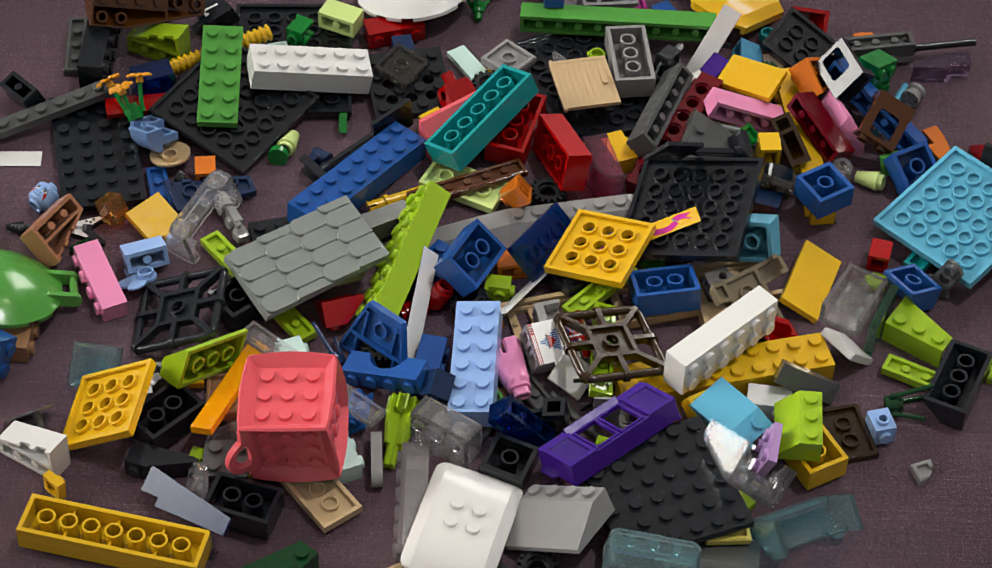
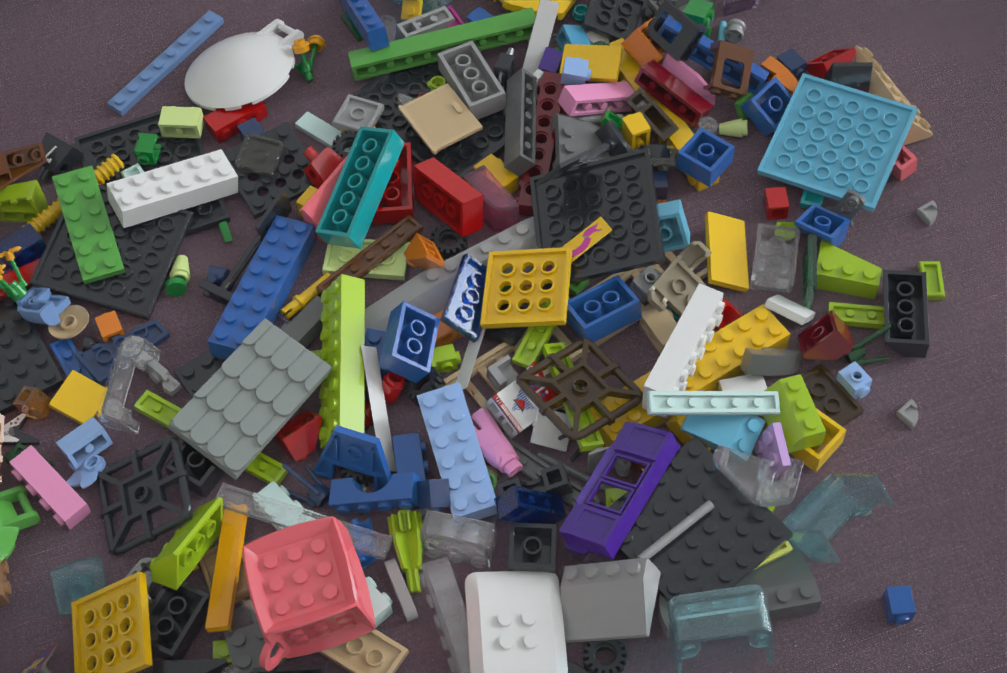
camera: 15 degrees left, 10 degrees up
none -> light blue brick [560,57,591,85]
none -> light grey bar [637,500,714,559]
none -> light aqua tile [646,391,780,415]
none -> dark blue brick [776,48,807,80]
none -> dark red slope [798,310,854,360]

